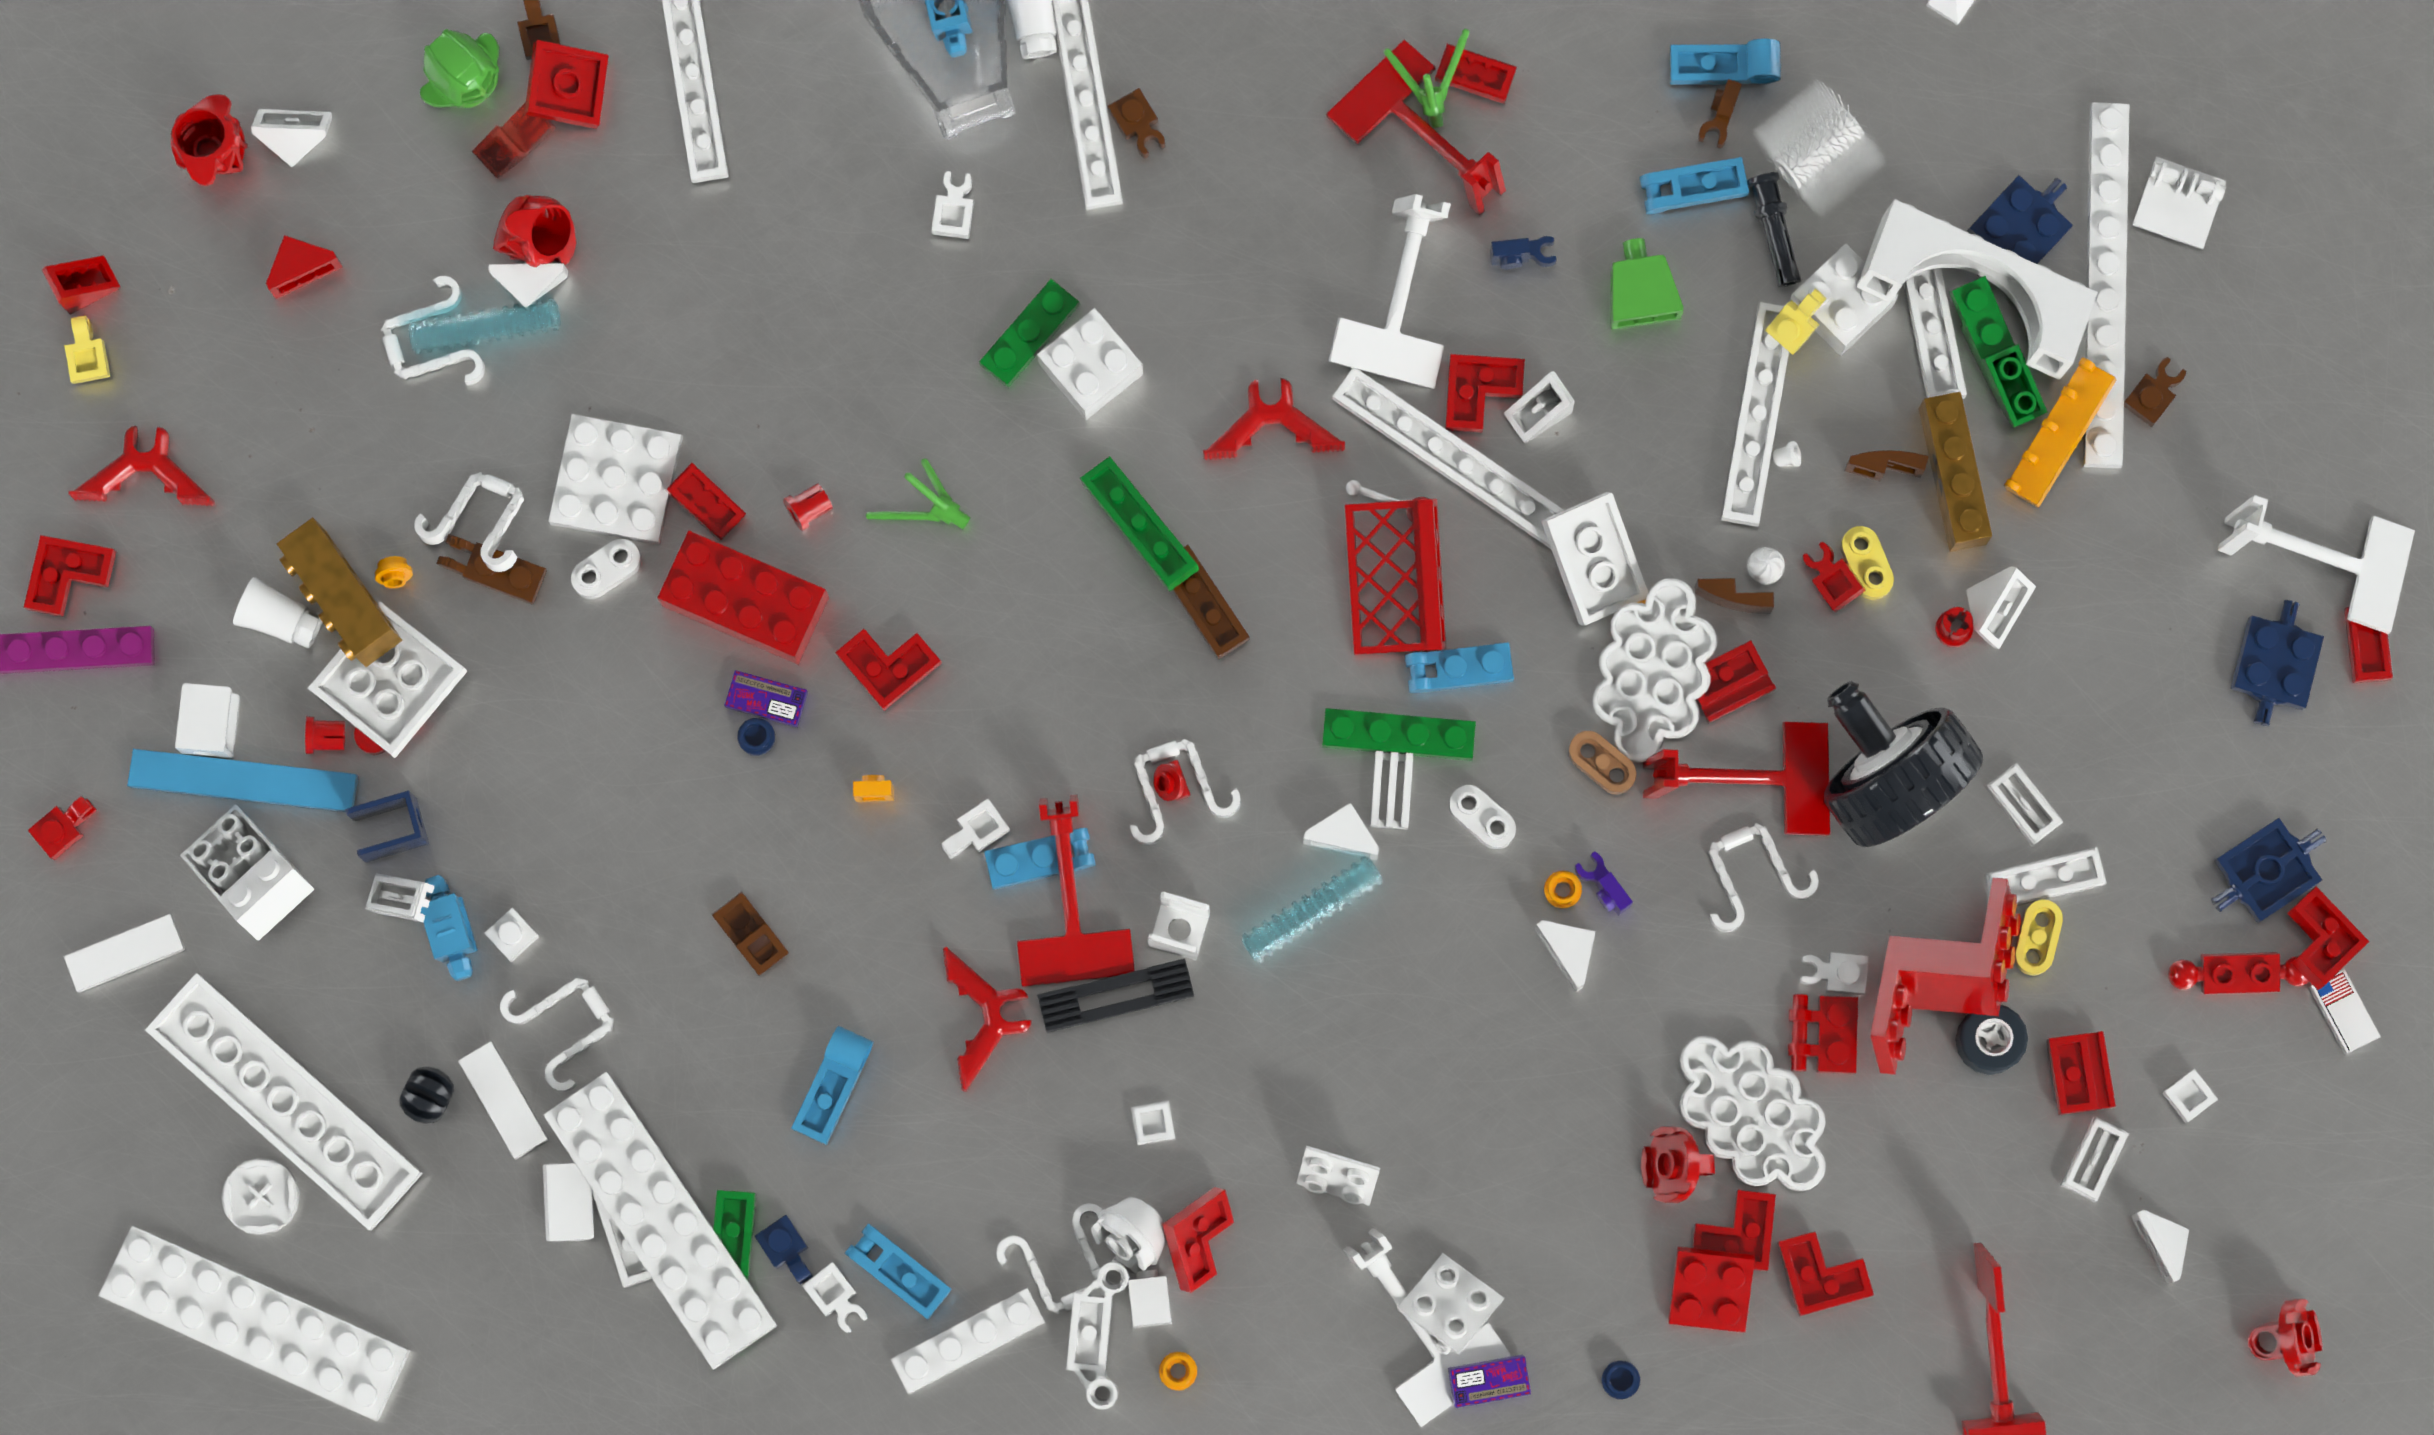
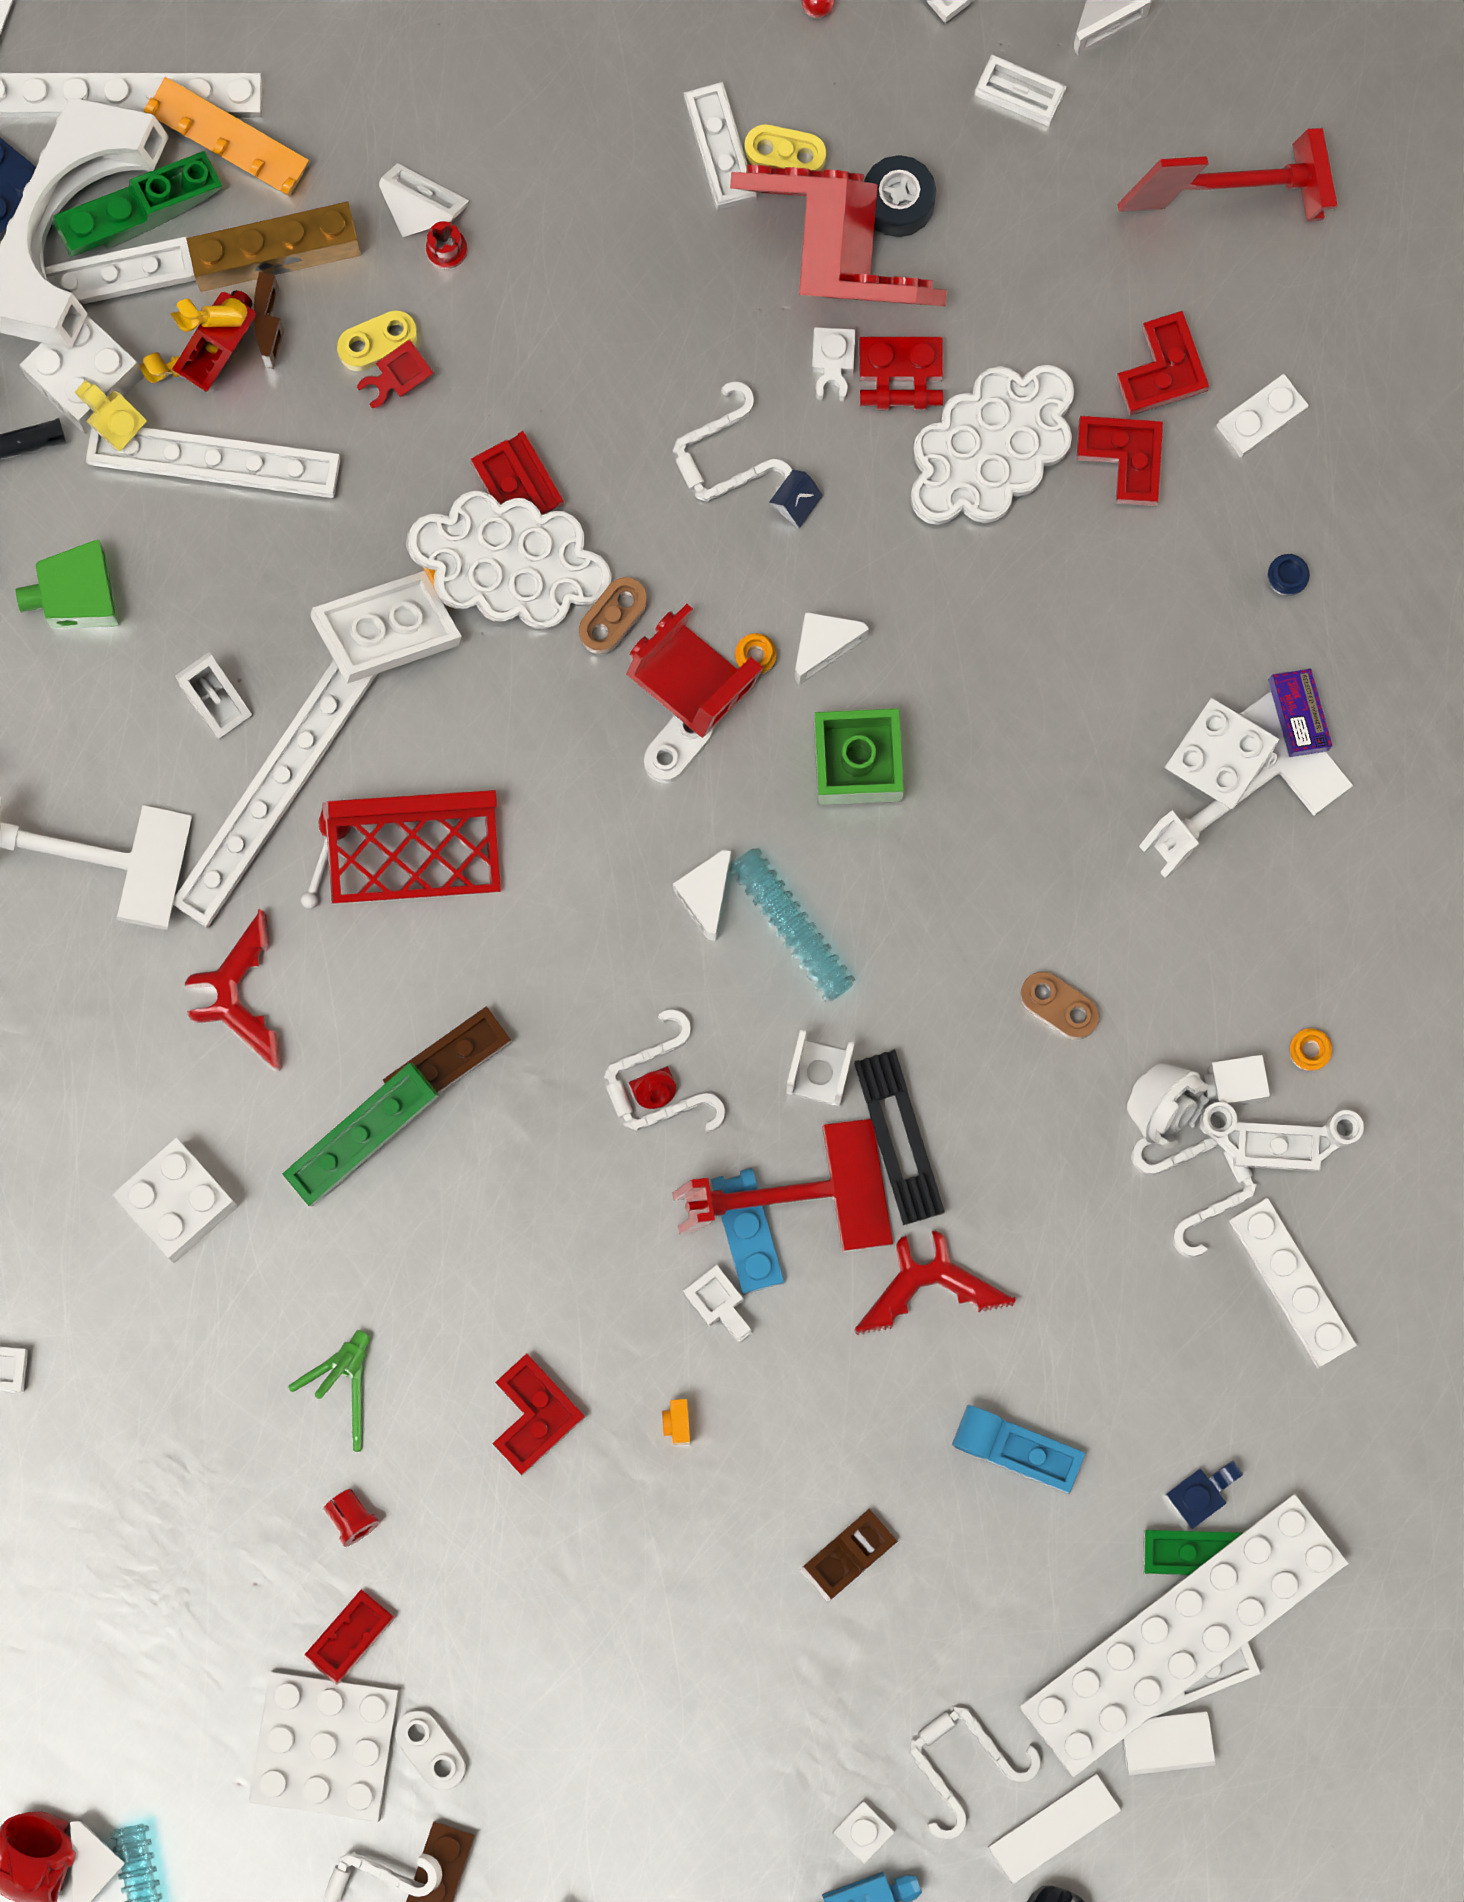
camera: 95 degrees left, 0 degrees up
red brick [657,530,829,665] -> none
tile [724,670,808,728] -> none
dark blue plate [737,718,775,756] -> none
white plate [802,1262,868,1334] -> none
dark azure plate [844,1223,952,1320] -> none
green plate [979,279,1080,388] -> none
white tile [1131,1101,1175,1146] -> none
red plate [1162,1187,1234,1293] -> none
white hinge [1296,1146,1380,1206] -> none
green plate [1322,708,1476,761] -> none
white tile [1370,751,1413,830] -> none
dark azure plate [1405,642,1514,693] -> none
red plate [1445,354,1525,432] -> none
dark blue plate [1490,236,1557,269] -> none
dark purple plate [1574,851,1633,916] -> none
red tile [1641,1126,1715,1203] -> none
red piece [1643,721,1830,836] -> none
red plate [1668,1246,1755,1333] -> none
reddish brown slope [1695,578,1774,614] -> none
white plate [1747,547,1785,585] -> none
white piece [1773,441,1802,467] -> none
black wheel [1824,681,1983,847] -> none
white tile [1985,763,2063,846] -> none
red plate [2046,1031,2116,1115] -> none
reddish brown plate [2124,357,2187,427] -> none
none -> torso [139,290,256,392]
none -> red panel [626,604,763,738]
none -> dark blue slope [769,470,823,528]
none -> bright green brick [814,708,904,805]
none -> medium nougat plate [1020,972,1099,1040]
none -> white plate [1216,374,1309,458]

